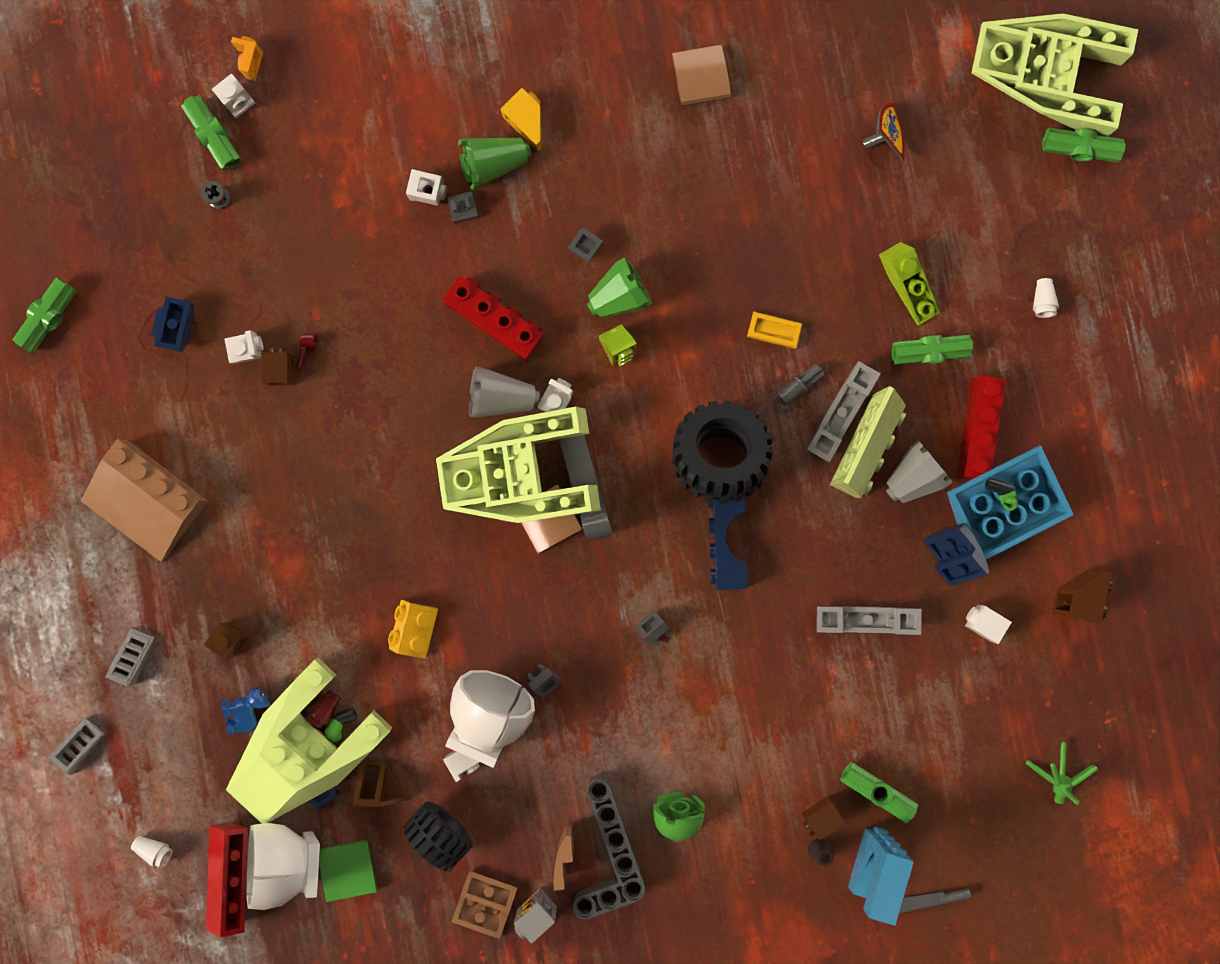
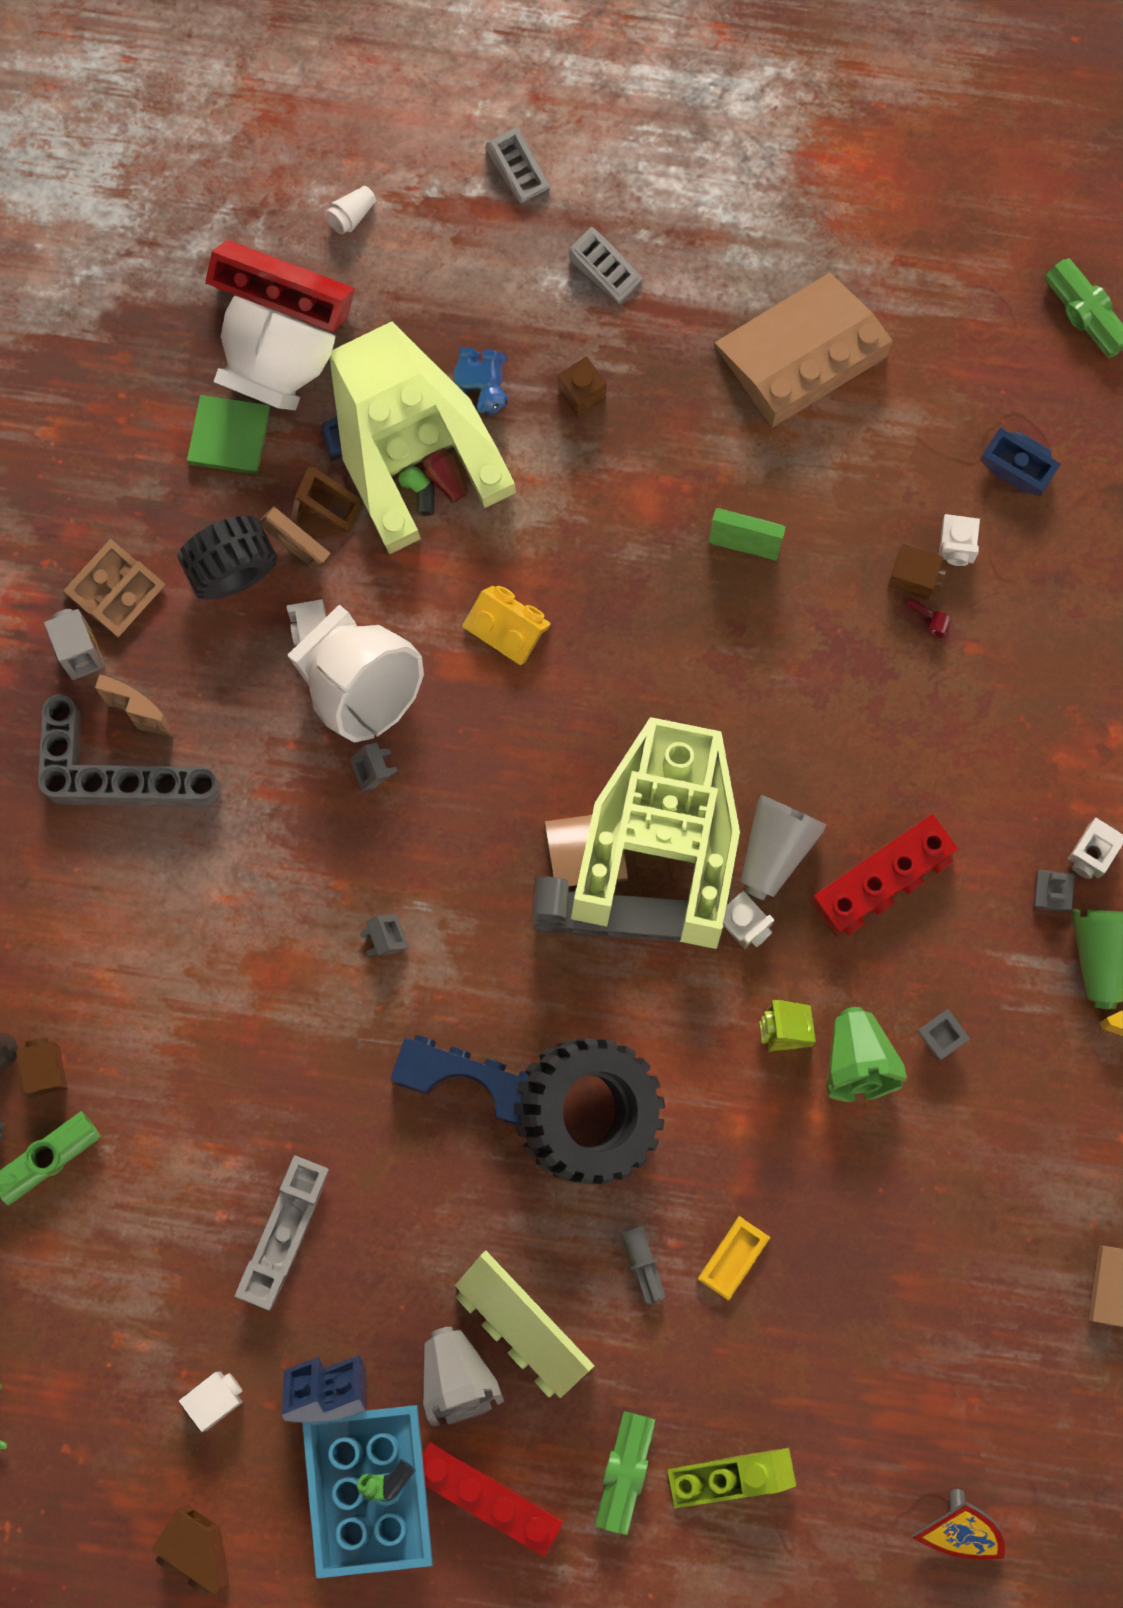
camera: 110 degrees right, 10 degrees down
bright green cylinder [653,792,705,842] -> none
light grey slope [807,361,880,462] -> none
none -> medium nougat tile [260,507,331,568]
none -> bright green tile [708,508,786,561]

